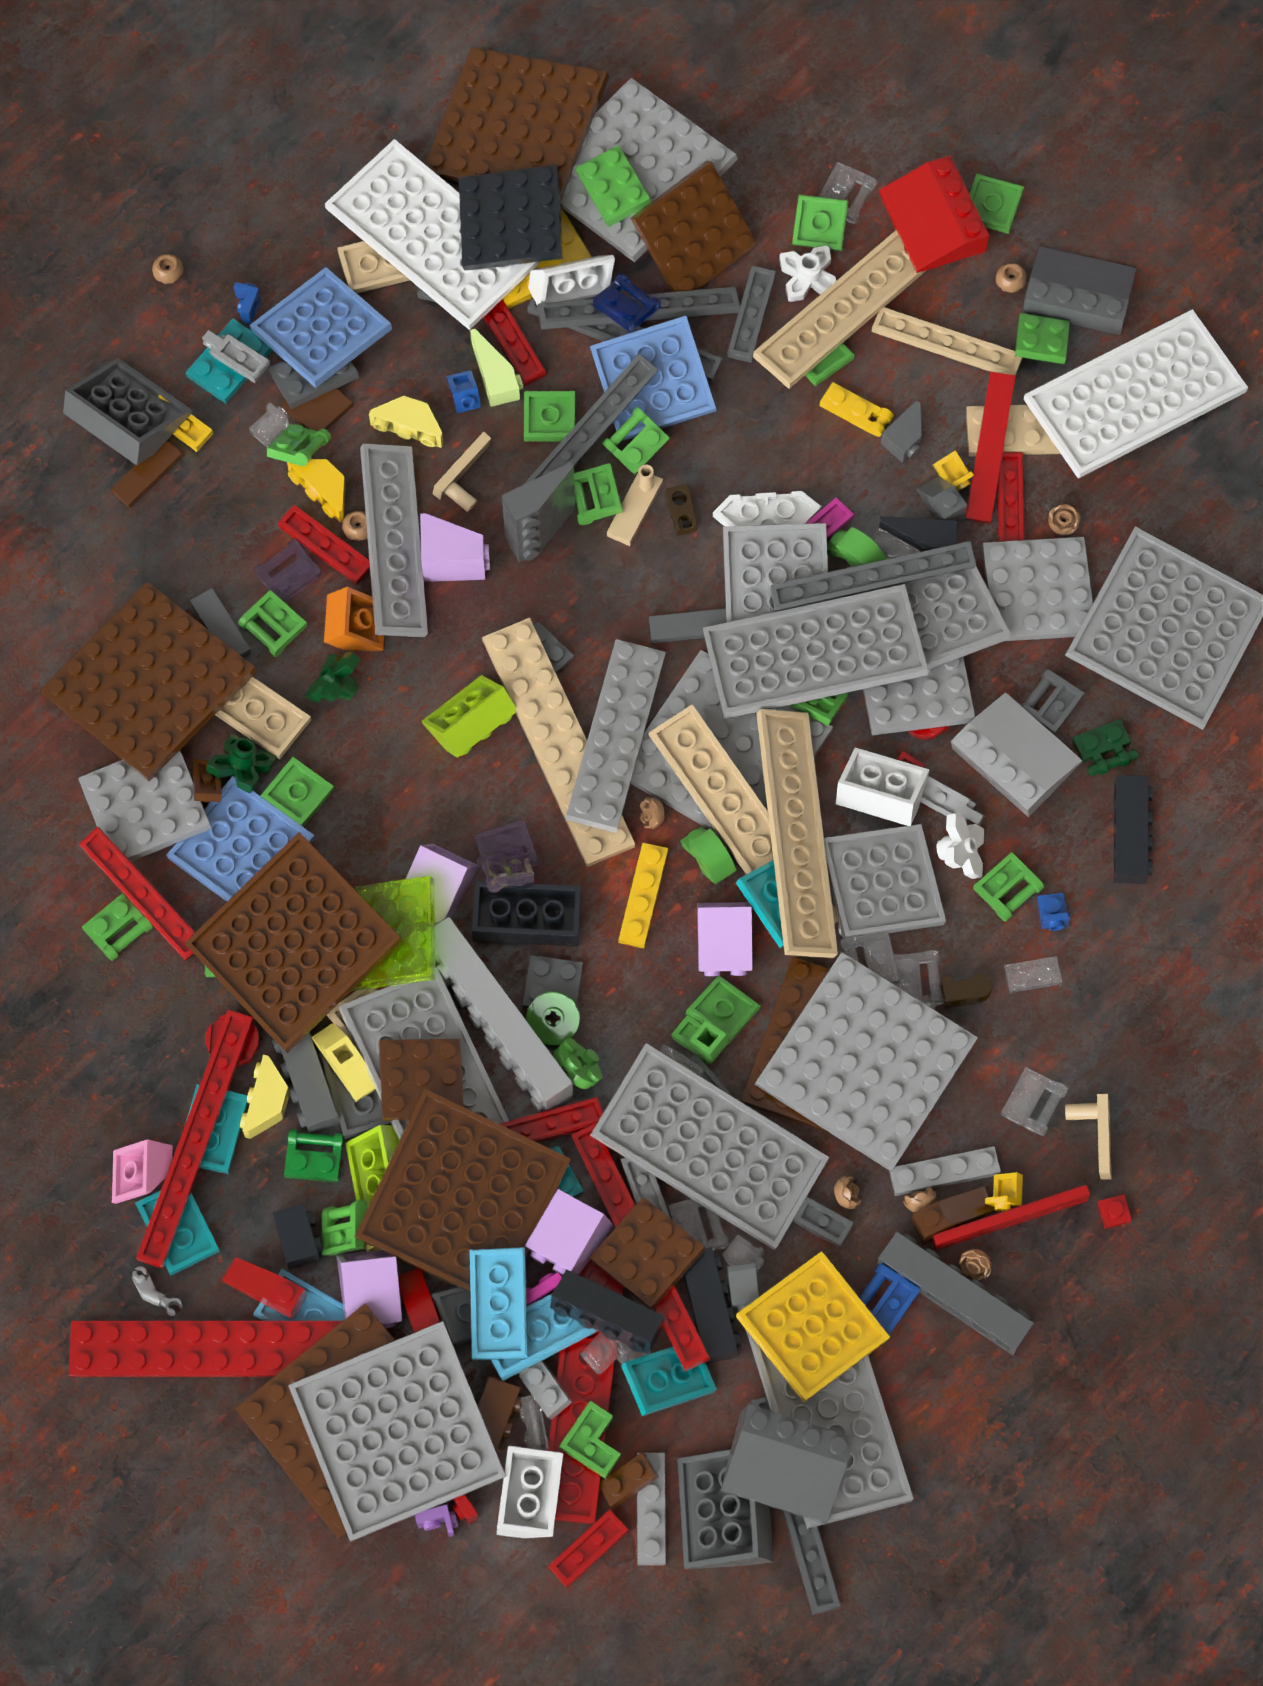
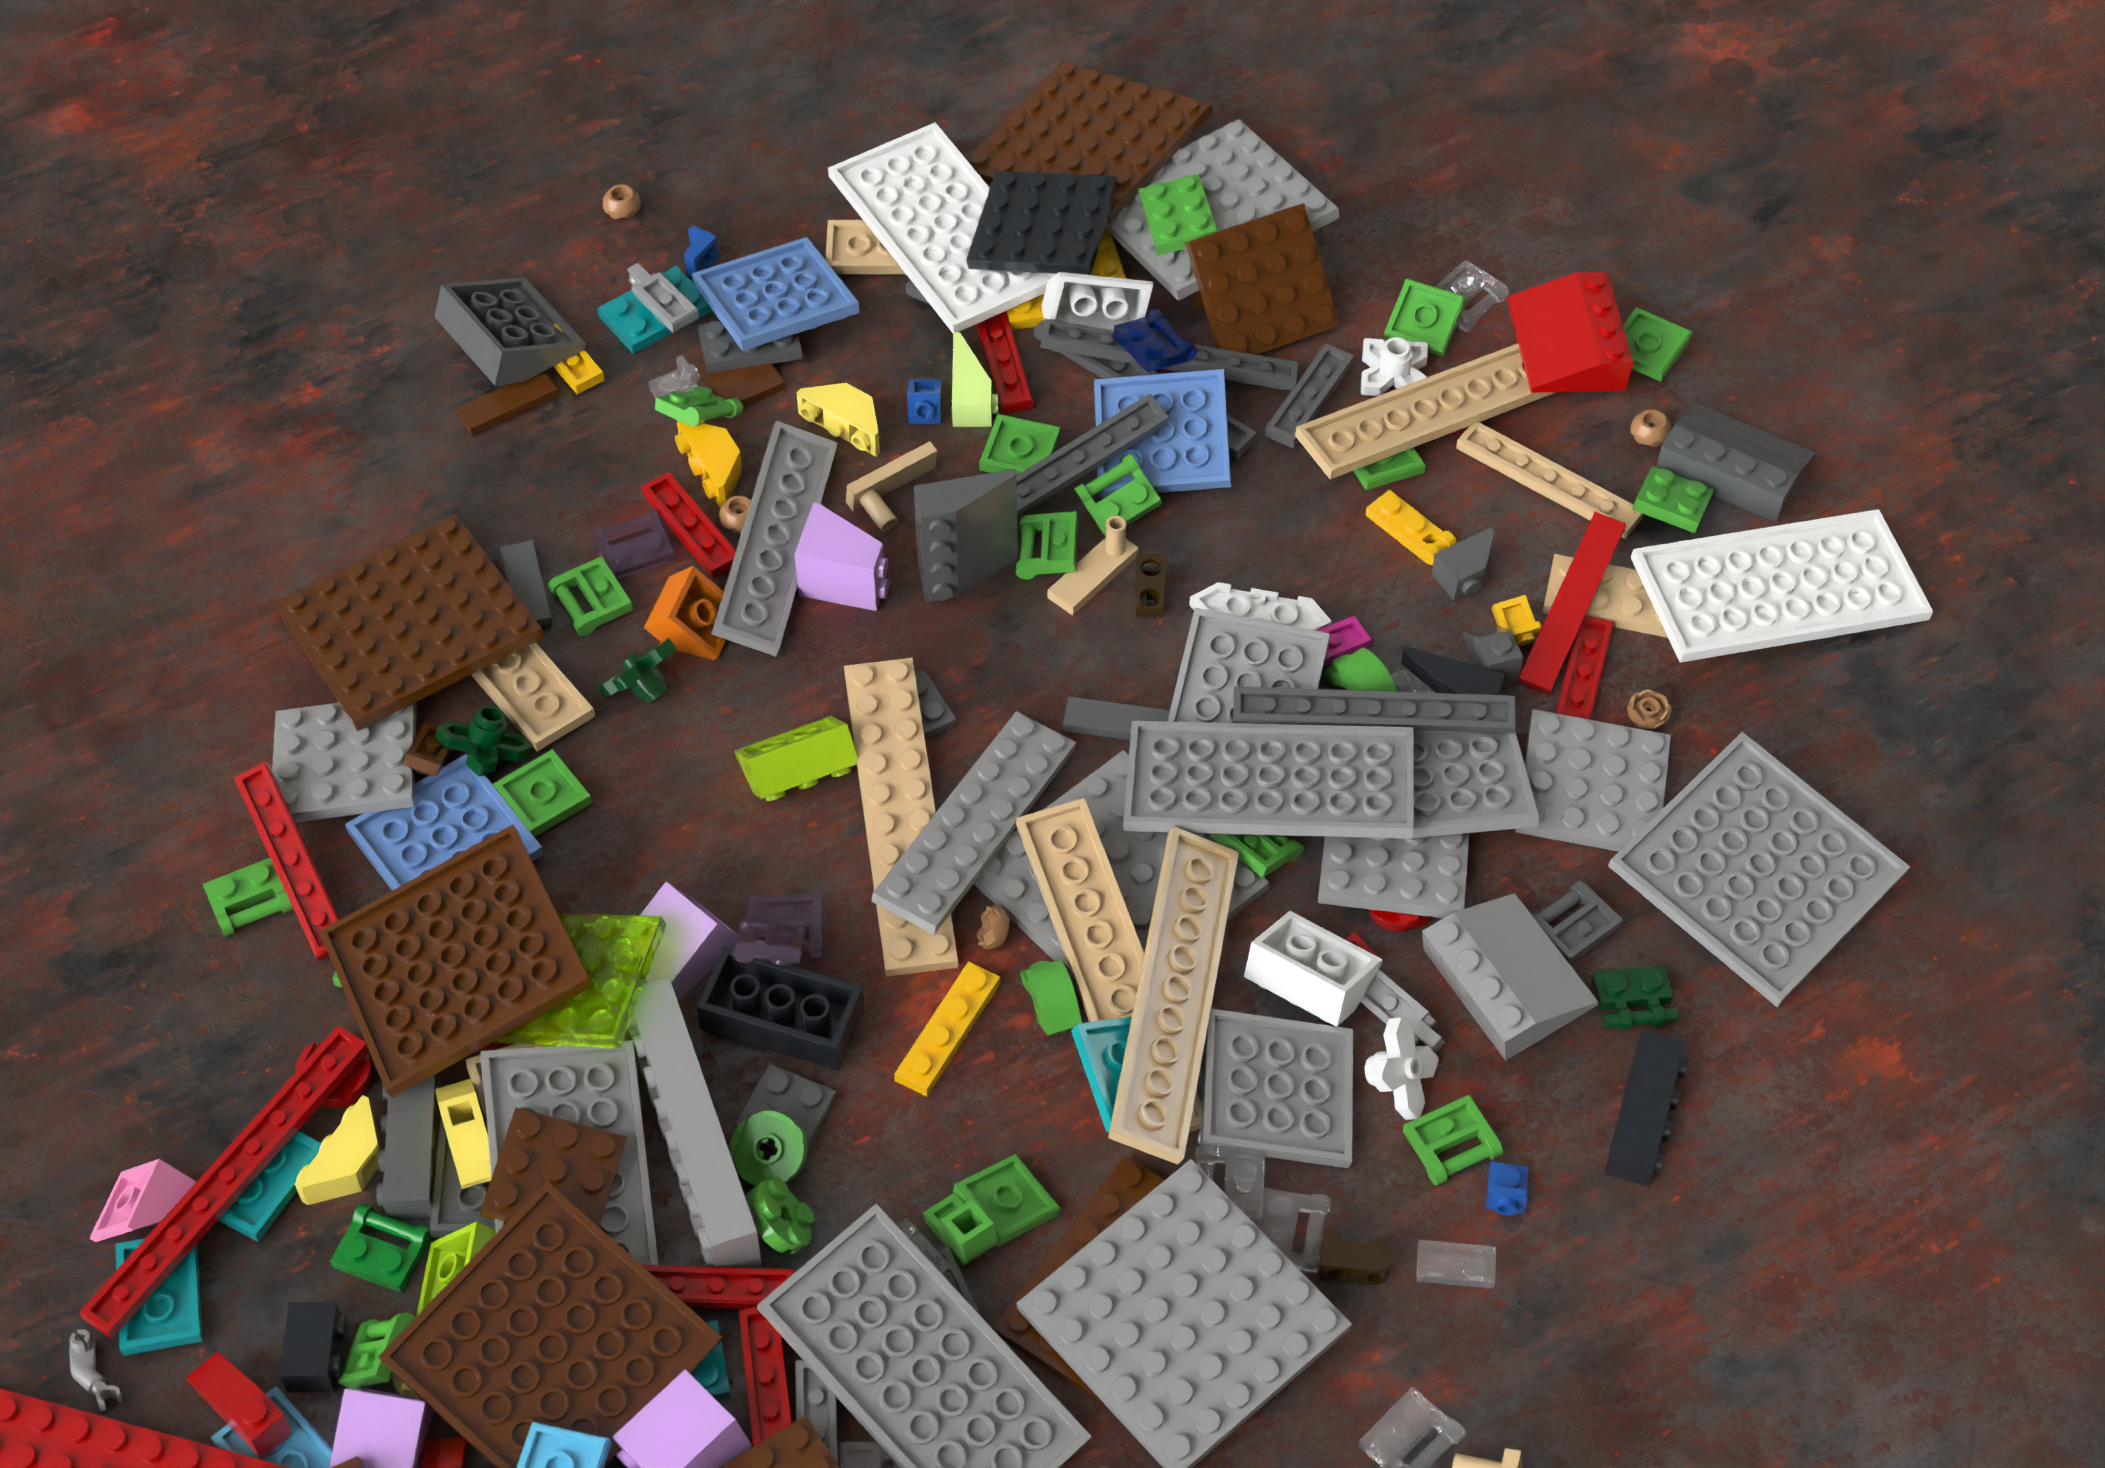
camera: 15 degrees right, 15 degrees down
lavender slope [697,902,752,976] -> none

